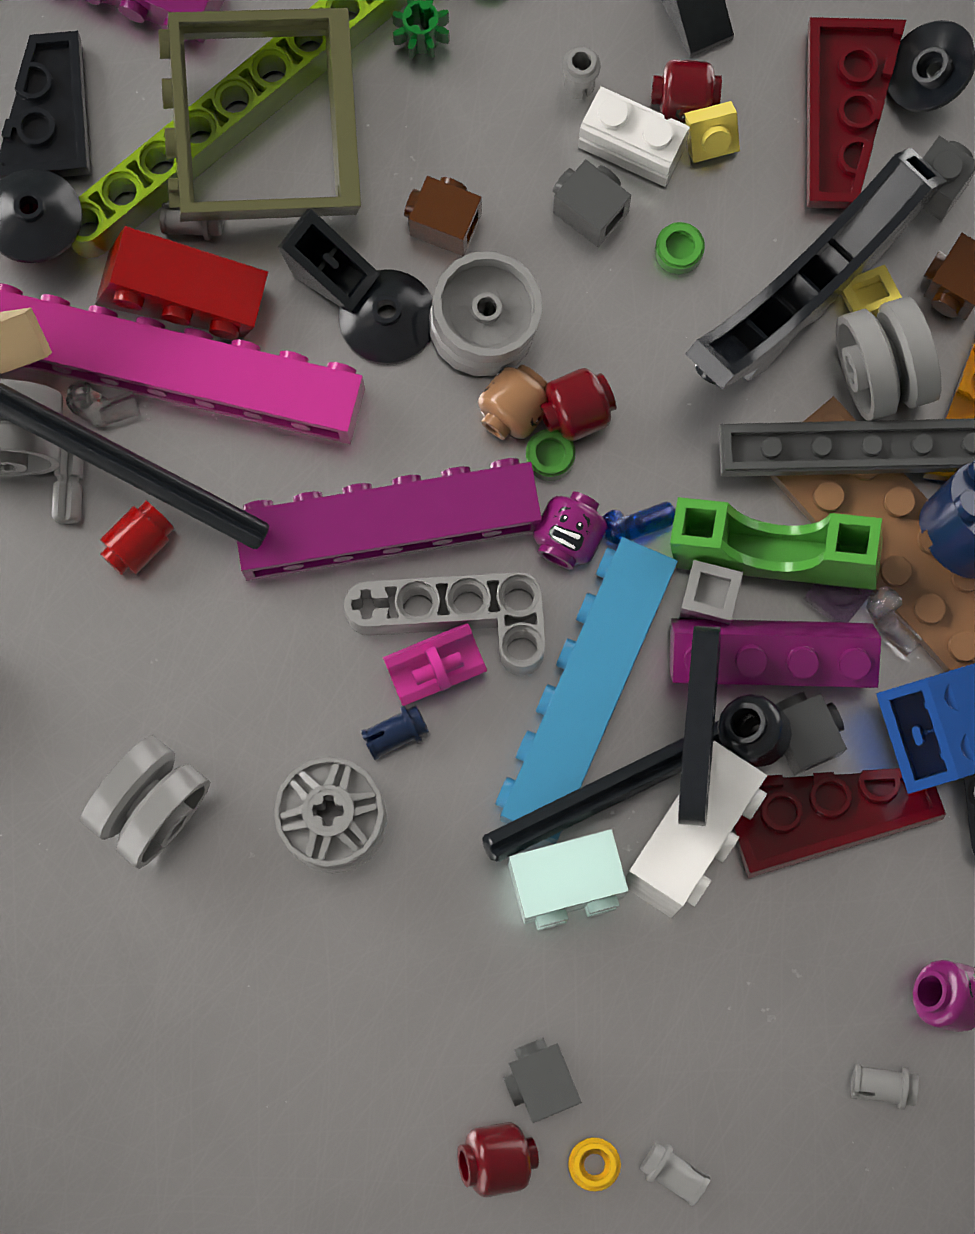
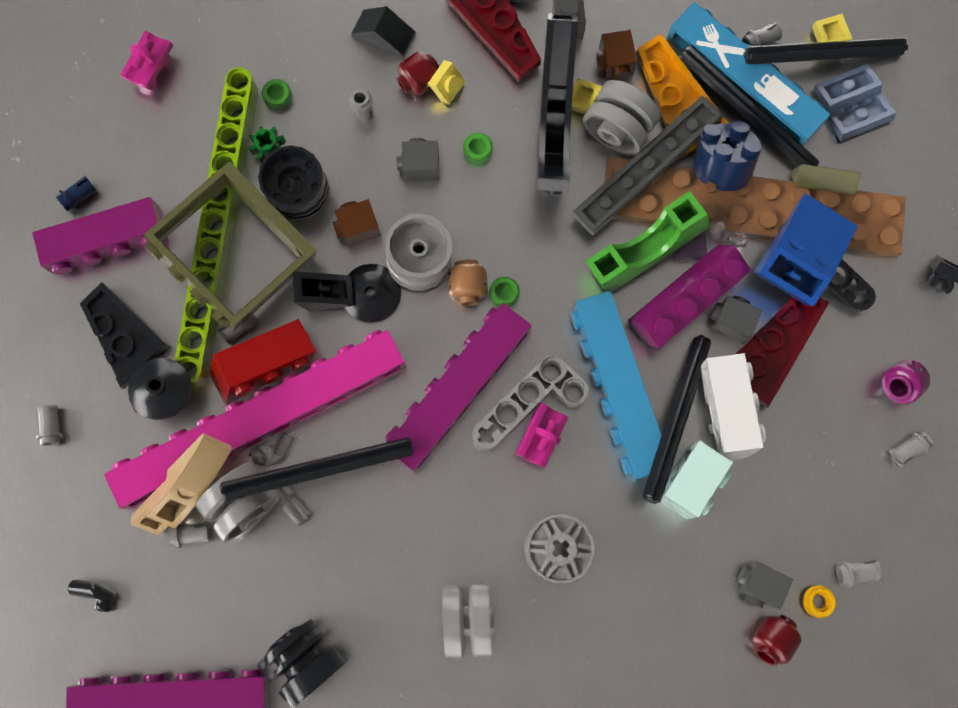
camera: 40 degrees left, 0 degrees up
red brick [100,501,175,575] -> none
dark blue pin [361,705,429,760] -> none
magenta head [533,491,607,570] -> none
dark red head [540,368,617,441] -> none
white brick [578,86,690,187] -> none
clear blue arm [603,501,676,545] -> none
black beam [678,626,721,826] -> none
light grey panel [679,560,743,625] -> none
black head [717,694,792,767] -> none
none -> black wheel [258,145,330,221]

